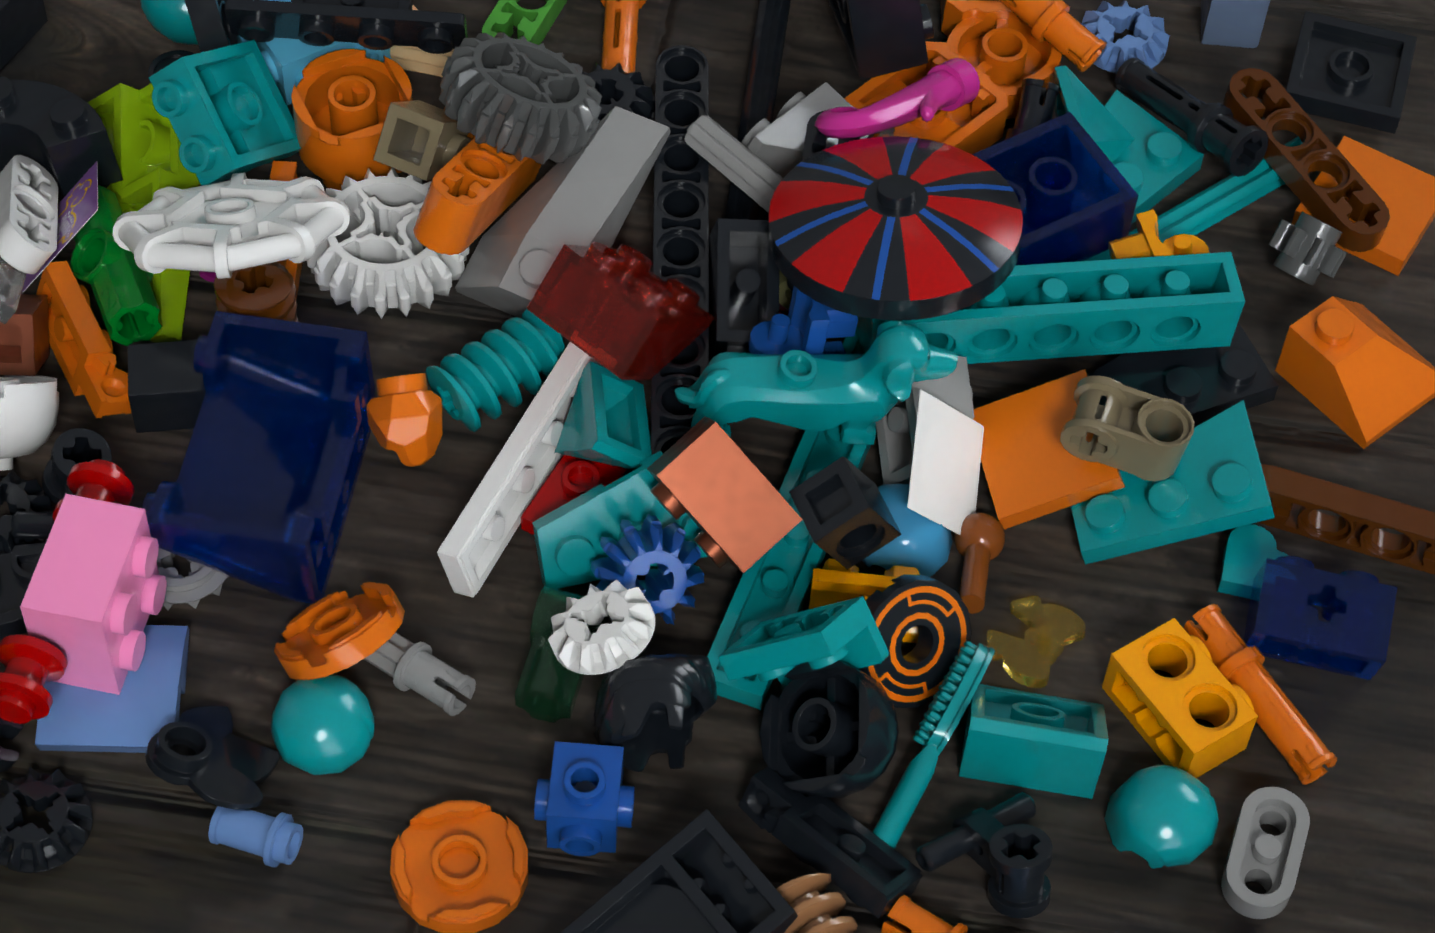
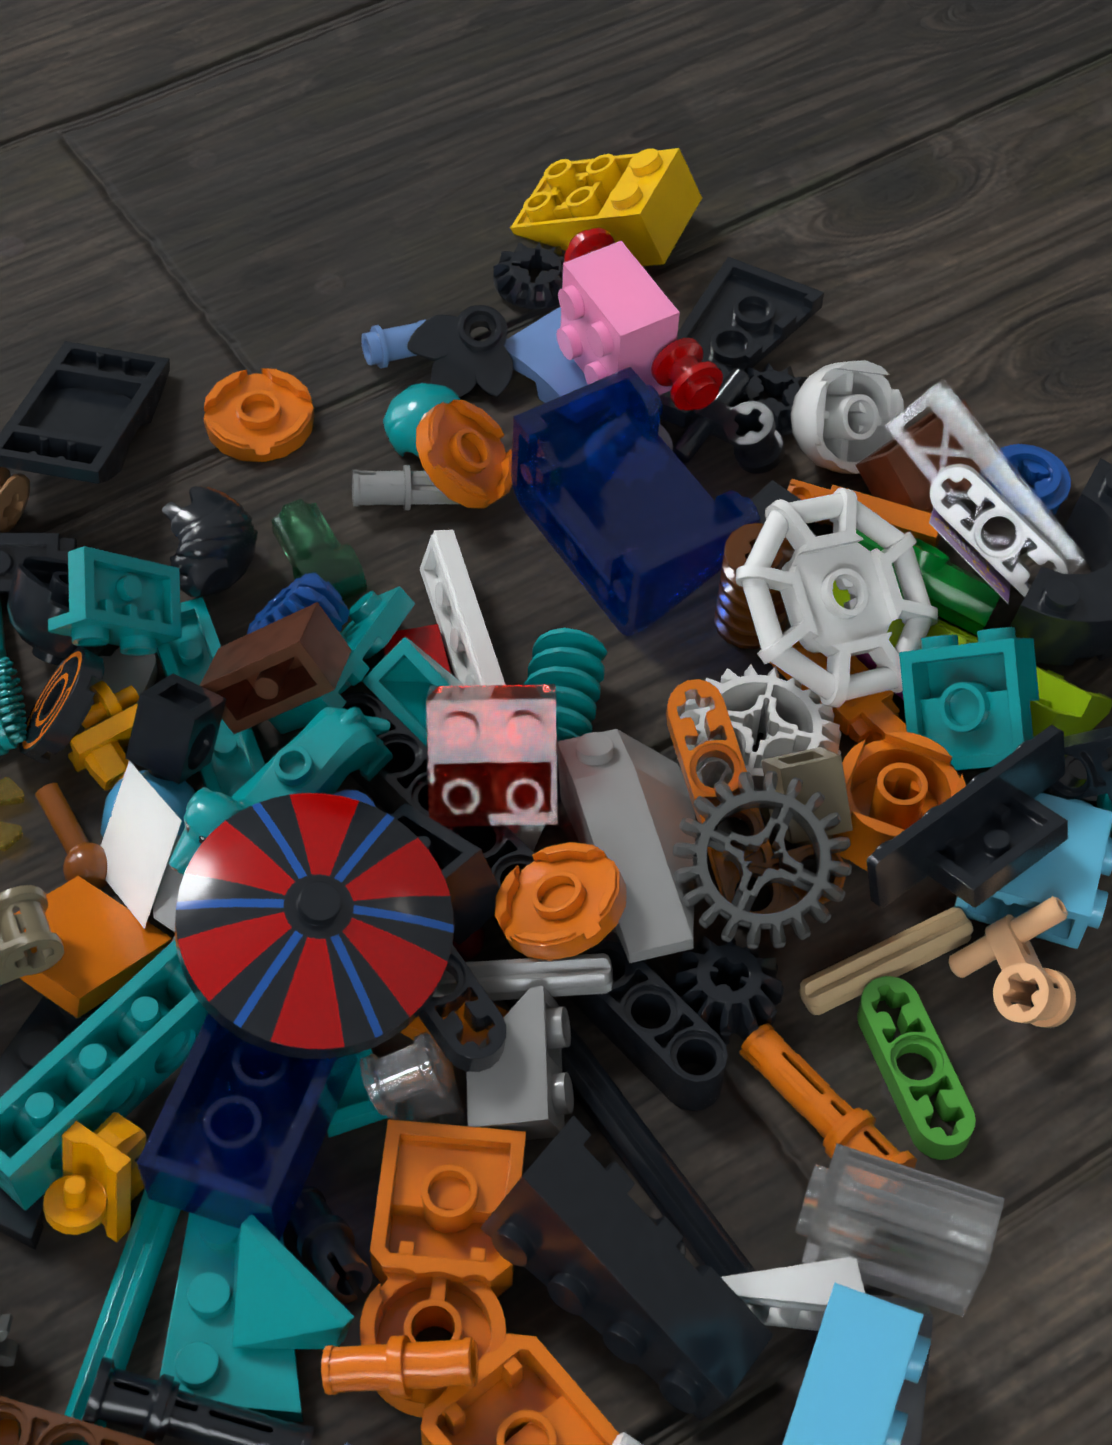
camera: 140 degrees right, 0 degrees up
orange rock [367,373,443,467] -> none
blue brick [534,741,635,856] -> none
white gear [548,580,656,675] -> none
dark pink plant [815,58,980,139] -> none
none -> orange tile [495,842,626,961]

